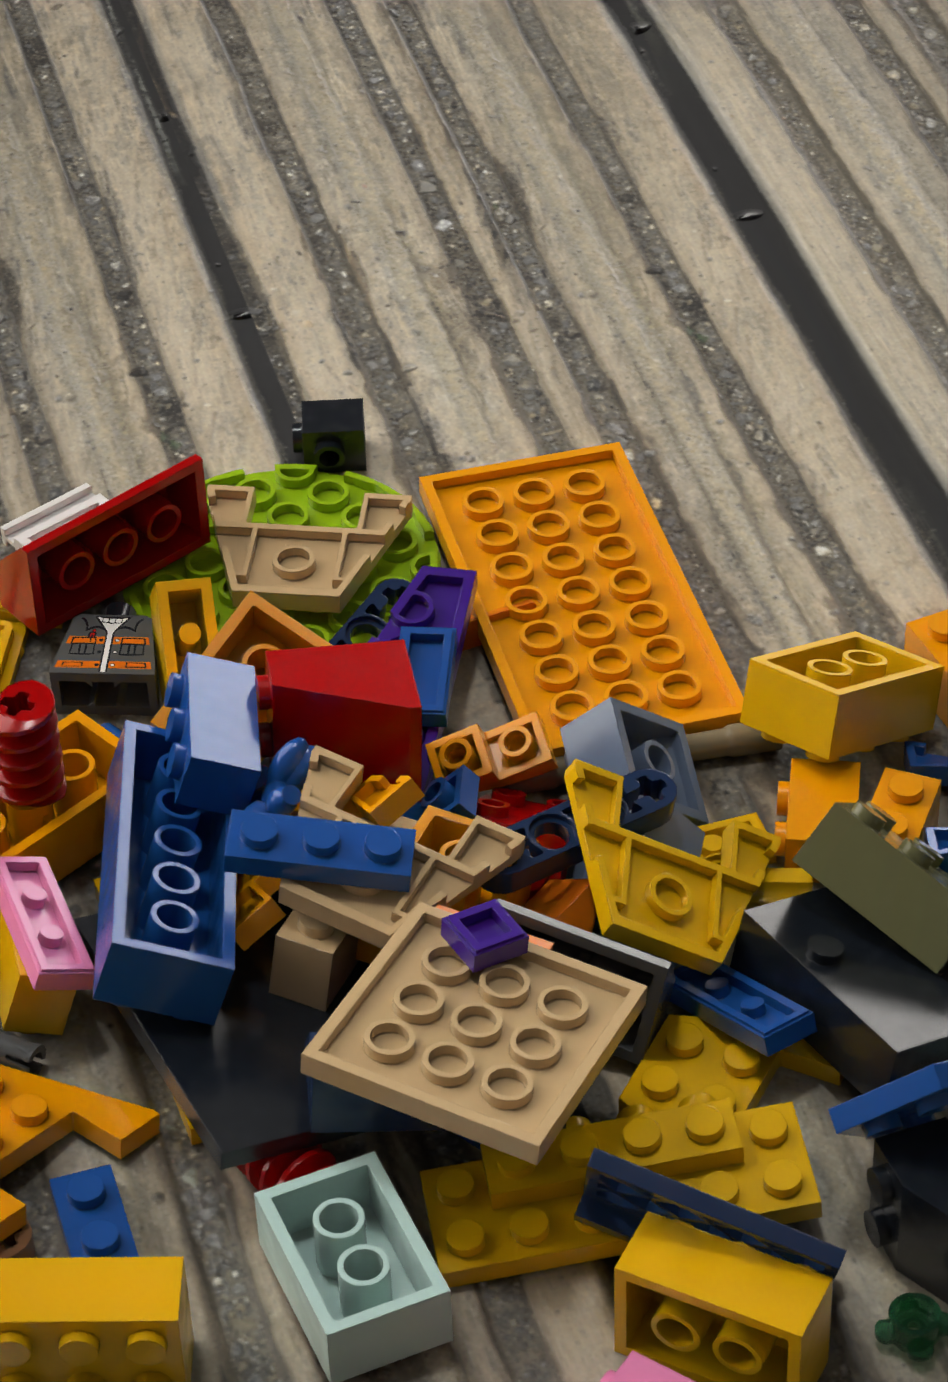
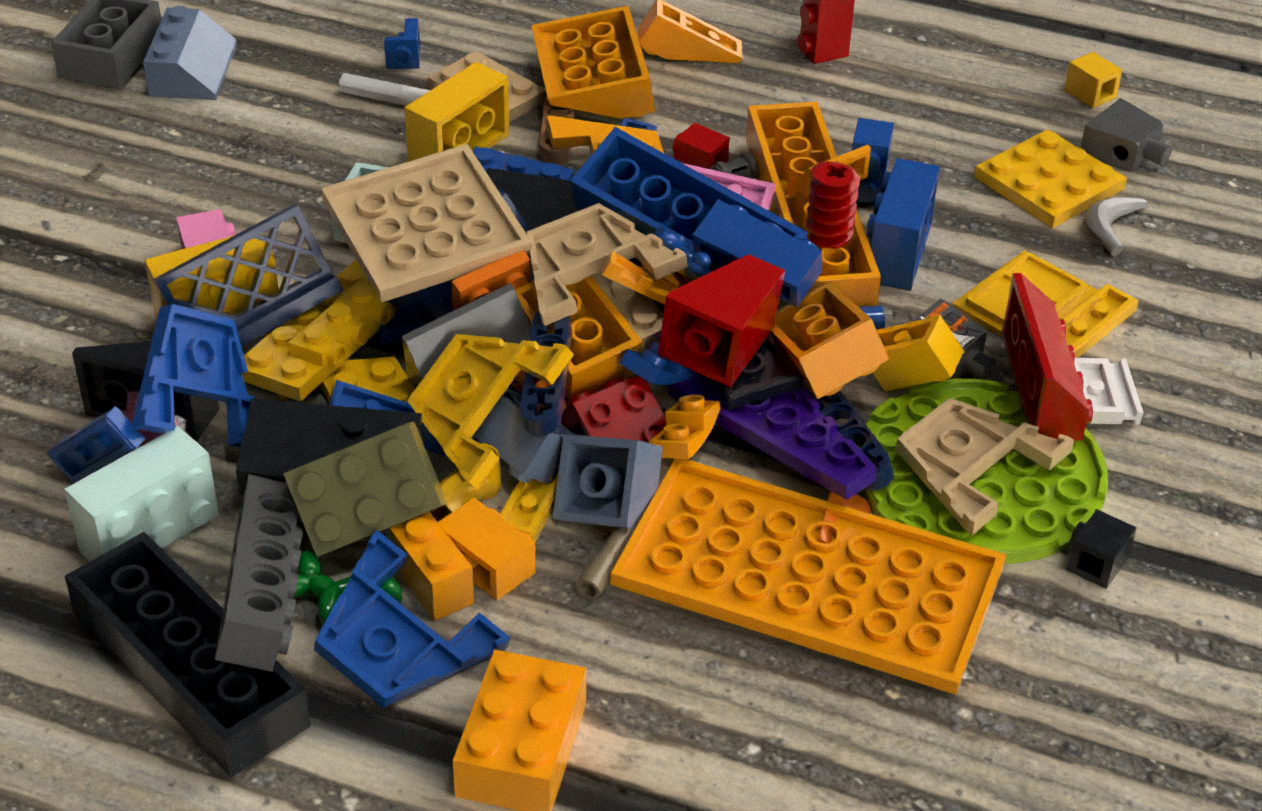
camera: 125 degrees right, 0 degrees up
blue plate [223,809,416,892] -> none
blue tile [399,626,458,727] -> none
dark purple tile [440,899,529,973] -> none
yellow brick [740,631,944,763] -> none

